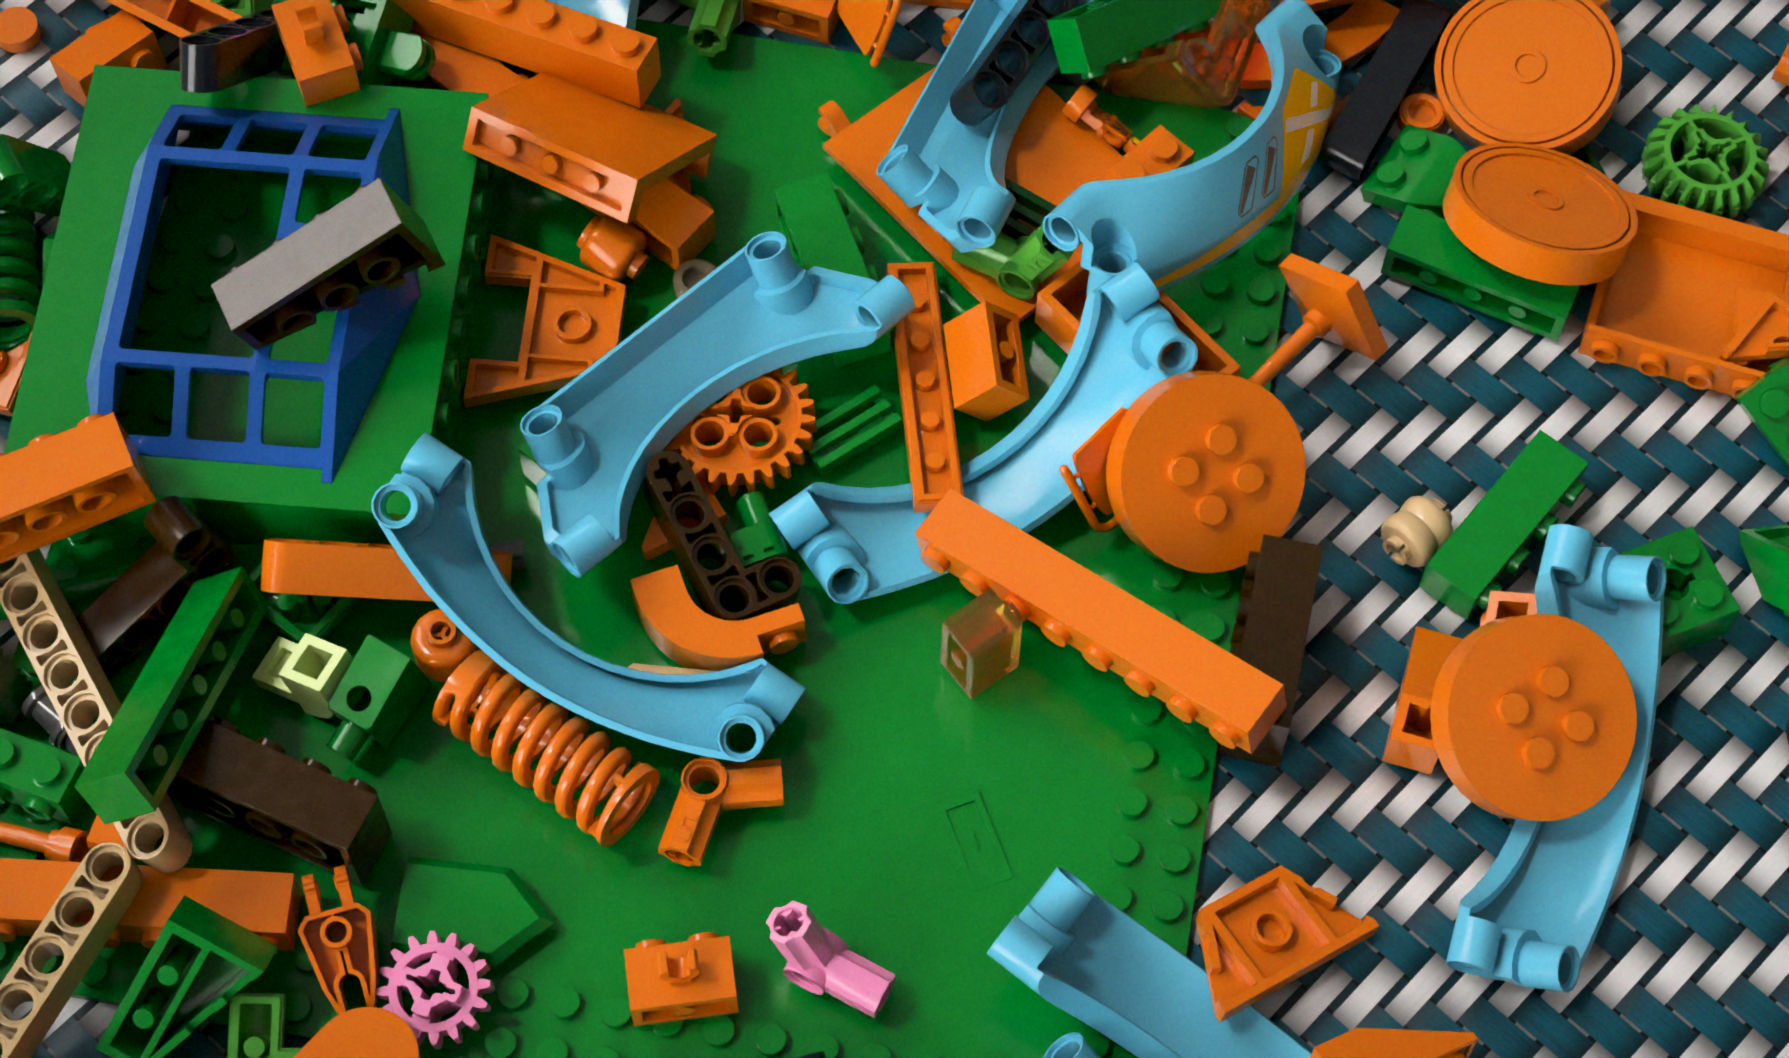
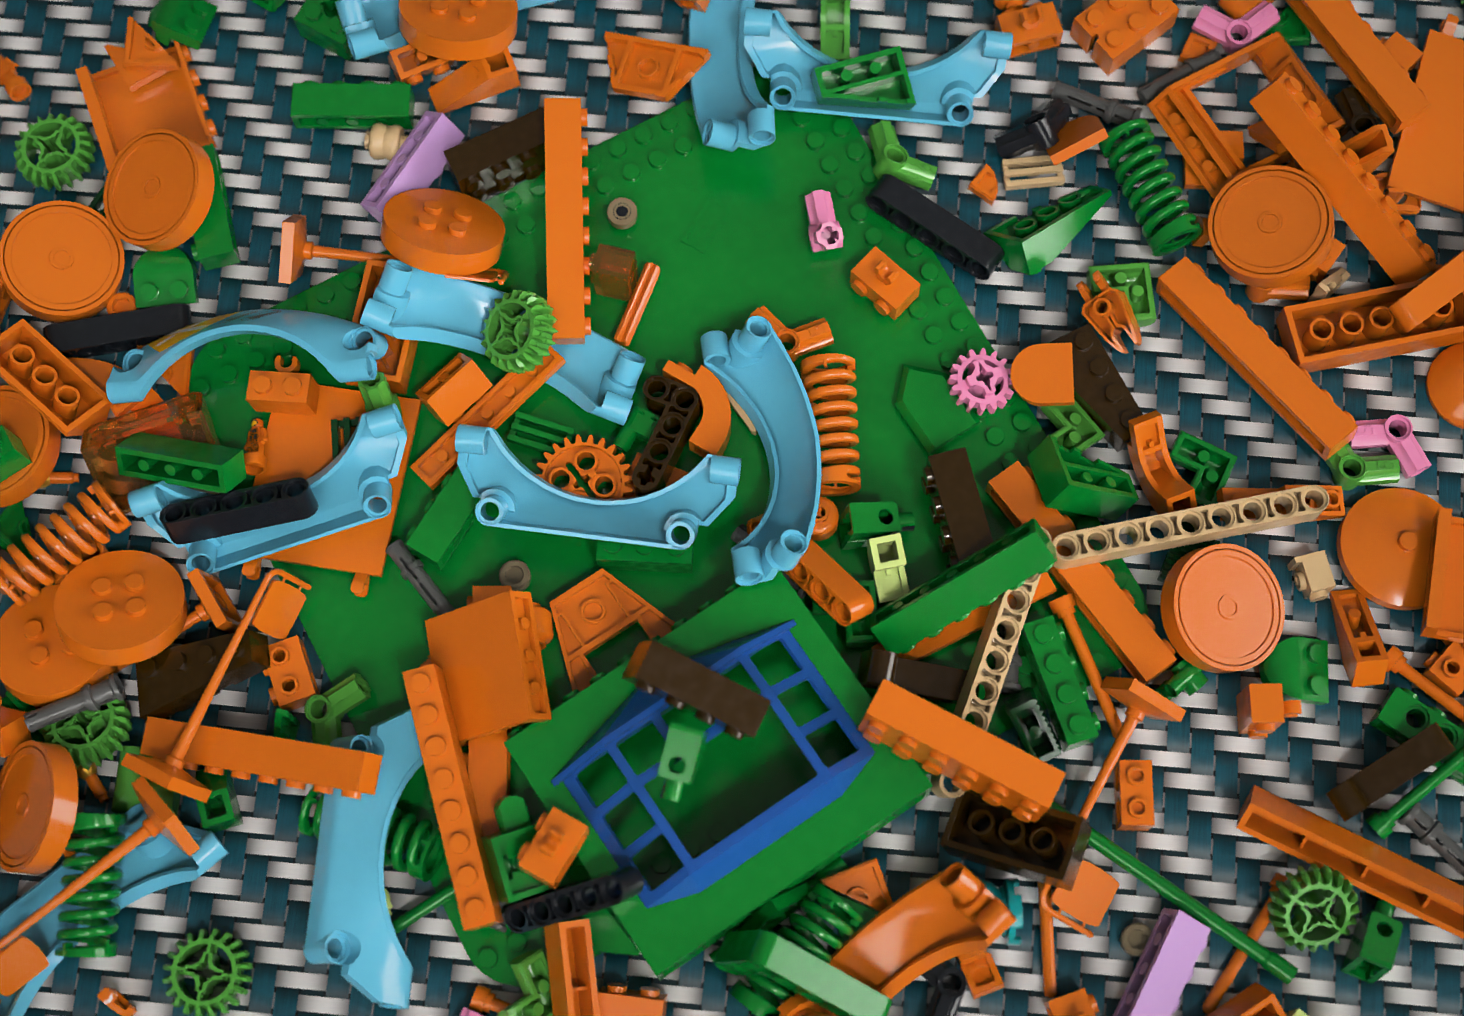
camera: 125 degrees left, 10 degrees up
orange hinge [297,865,380,1014] -> none
none -> lavender brick [360,111,465,224]
none -> dark grey pin [385,539,456,616]
none -> bright green gear [480,290,558,374]
none -> dark tan tile [607,198,638,229]
none -> orange axle [614,262,660,347]
none -> green torso [657,722,709,803]

